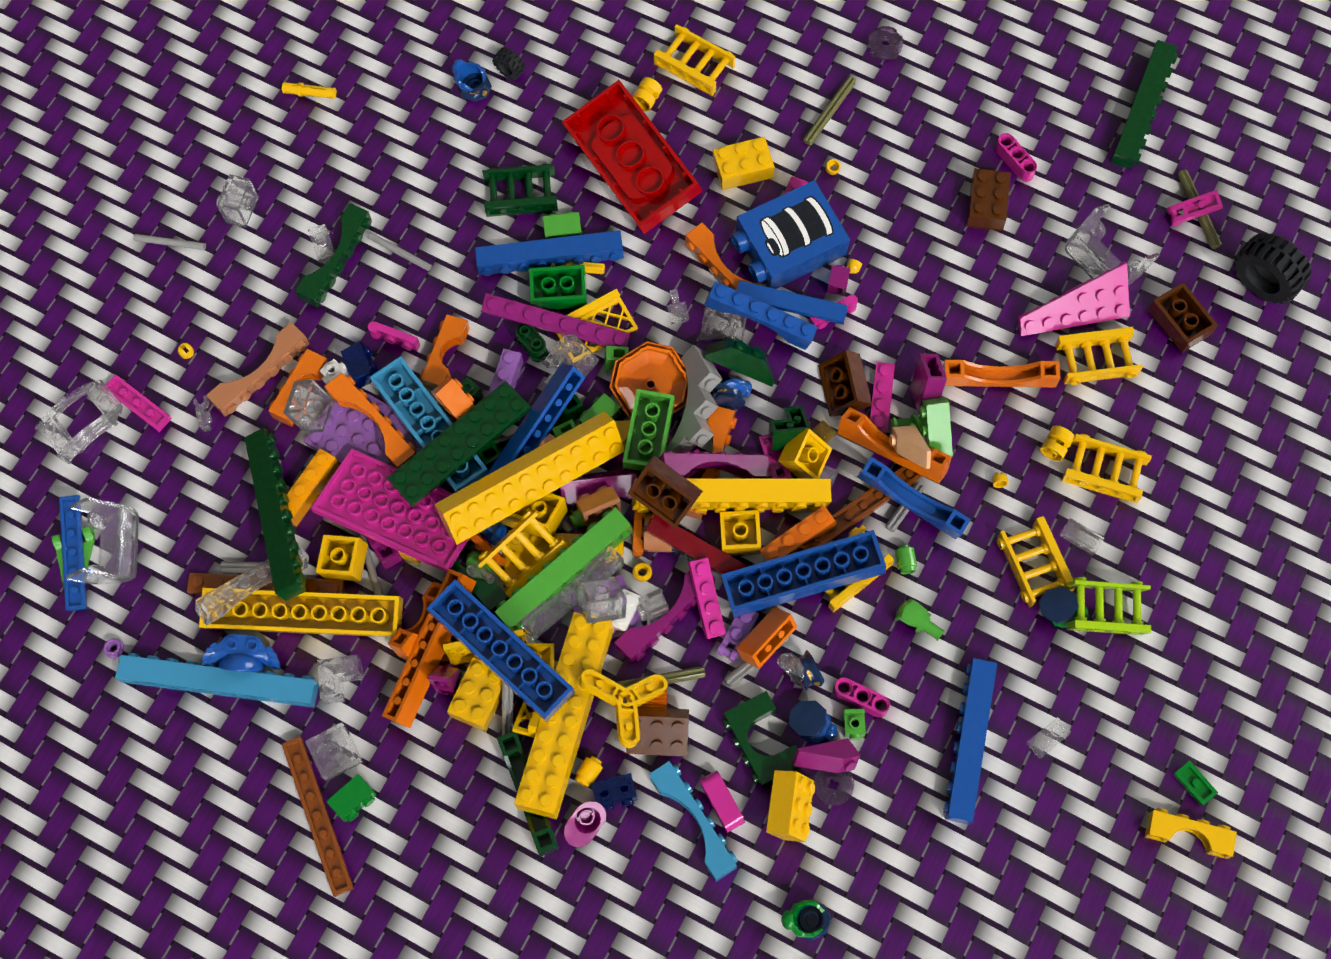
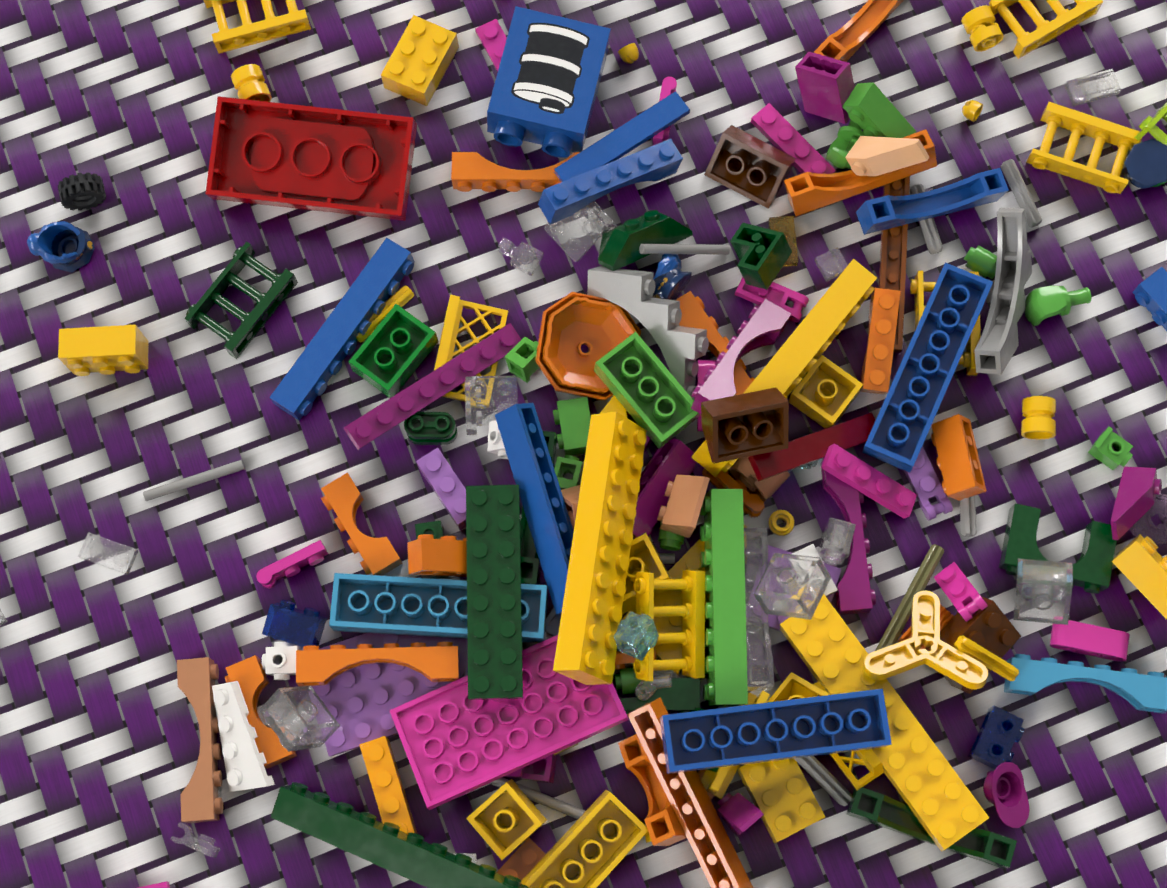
camera: 50 degrees left, 5 degrees up
yellow hinge [178,343,194,359] -> none
dark green arch [295,203,372,308] -> none
bright green brick [543,212,582,239] -> none
yellow brick [575,756,603,788] -> none
piece [777,650,824,691] -> none
yellow slope [778,428,832,479] -> none
dark blue piece [789,700,838,743] -> none
magenta brick [827,265,850,296] -> none
dark pink beam [834,678,890,717] -> none
none -> yellow brick [58,325,148,376]
none -> white wing [212,681,275,792]
none -> clear light blue brick [613,611,659,661]
none -> light grey bar [639,244,731,255]
none -> dark pink plate [933,562,988,622]
none -> yellow axle [954,635,1019,681]
none -> light grey arch [974,208,1032,375]
none -> light grey axle [1001,159,1042,227]
none -> clear brick [1013,559,1073,625]
none -> yellow wheel [1021,396,1056,440]

